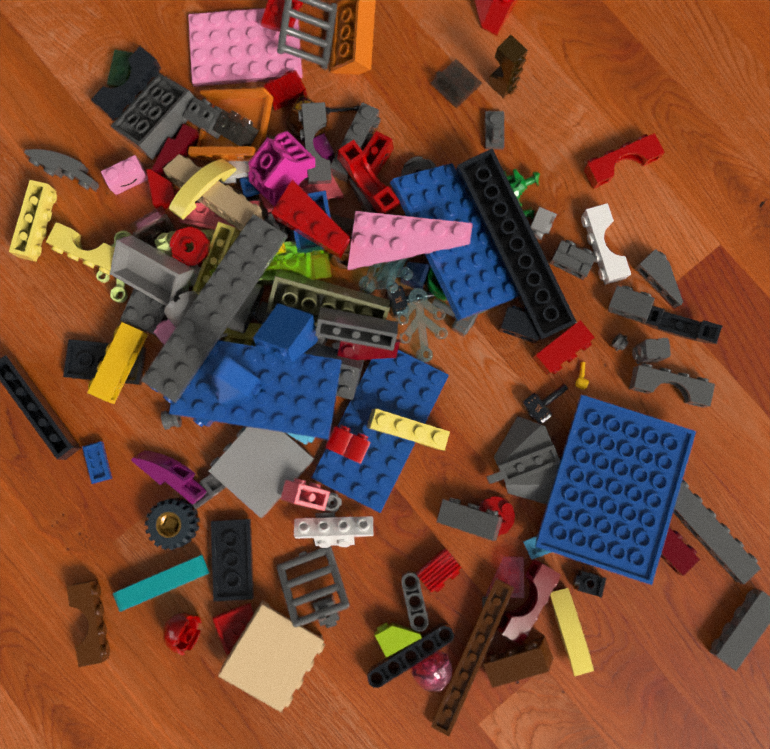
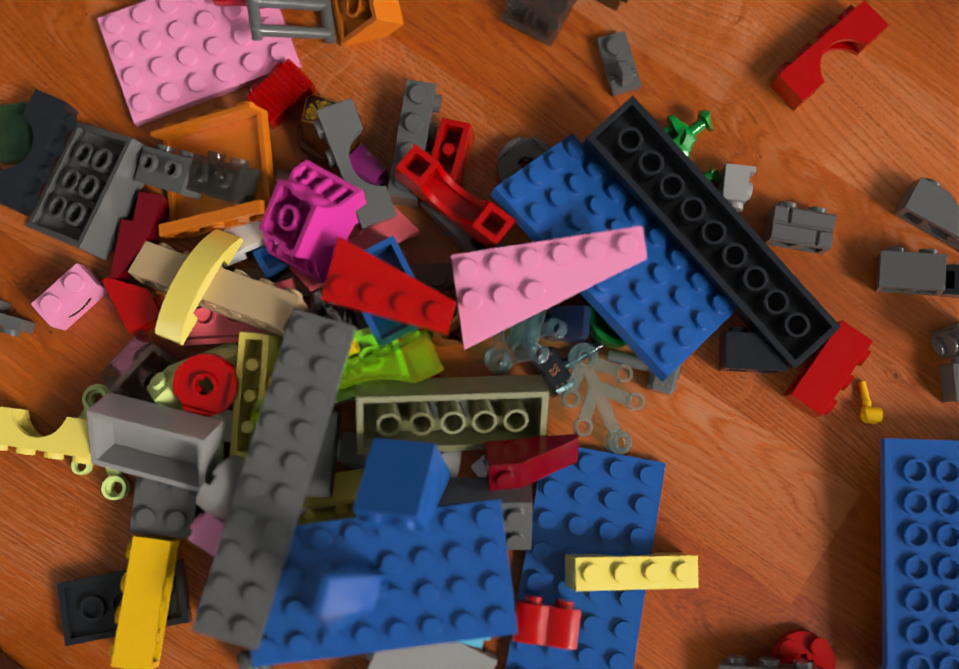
camera: 15 degrees left, 0 degrees up
dark grey brick [315,307,398,351] -> none
black hinge [325,104,360,115] -> none
dark grey panel [486,416,560,504] -> none
black piece [522,384,568,425] -> none
white arch [581,203,631,285] -> none
dark grey plate [611,333,629,351] -> none

